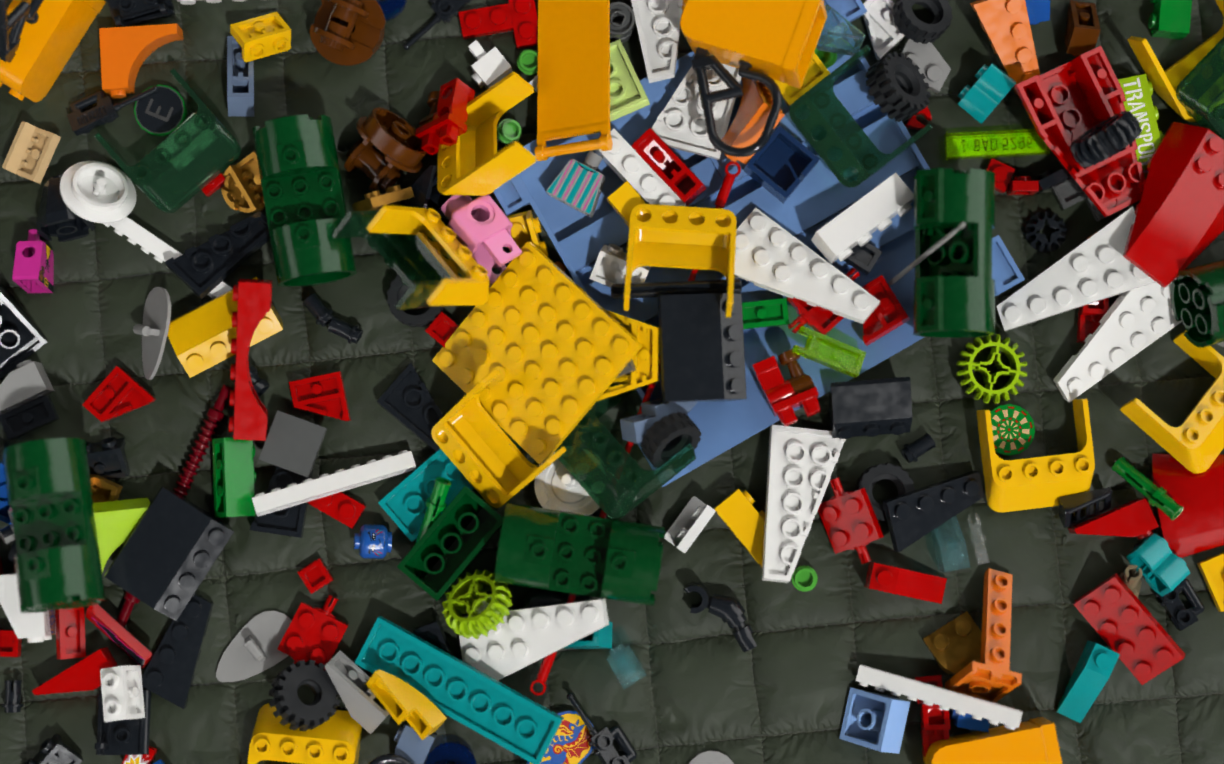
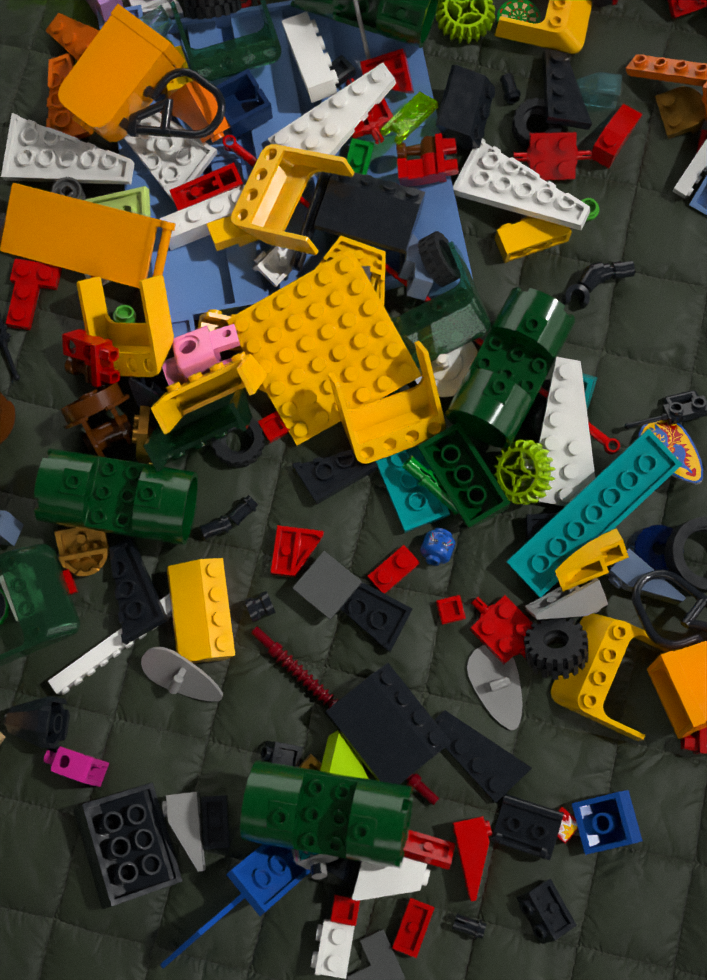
camera: 70 degrees left, 10 degrees down
white piece [59,161,137,223] -> none
red wing [82,366,156,422] -> none
red tile [85,604,152,669] -> none
white bracket [100,665,145,722] -> none
green brick [212,437,256,518] -> none
red arch [229,279,273,441] -> none
white piece [252,450,416,517] -> none
white brick [468,40,513,89] -> none
bright green plate [517,49,538,75] -> none
torso [546,151,605,218] -> none
clear light blue slope [607,643,647,689] -> none
white bracket [664,496,716,554] -> none
clear piece [967,513,990,565] -> none

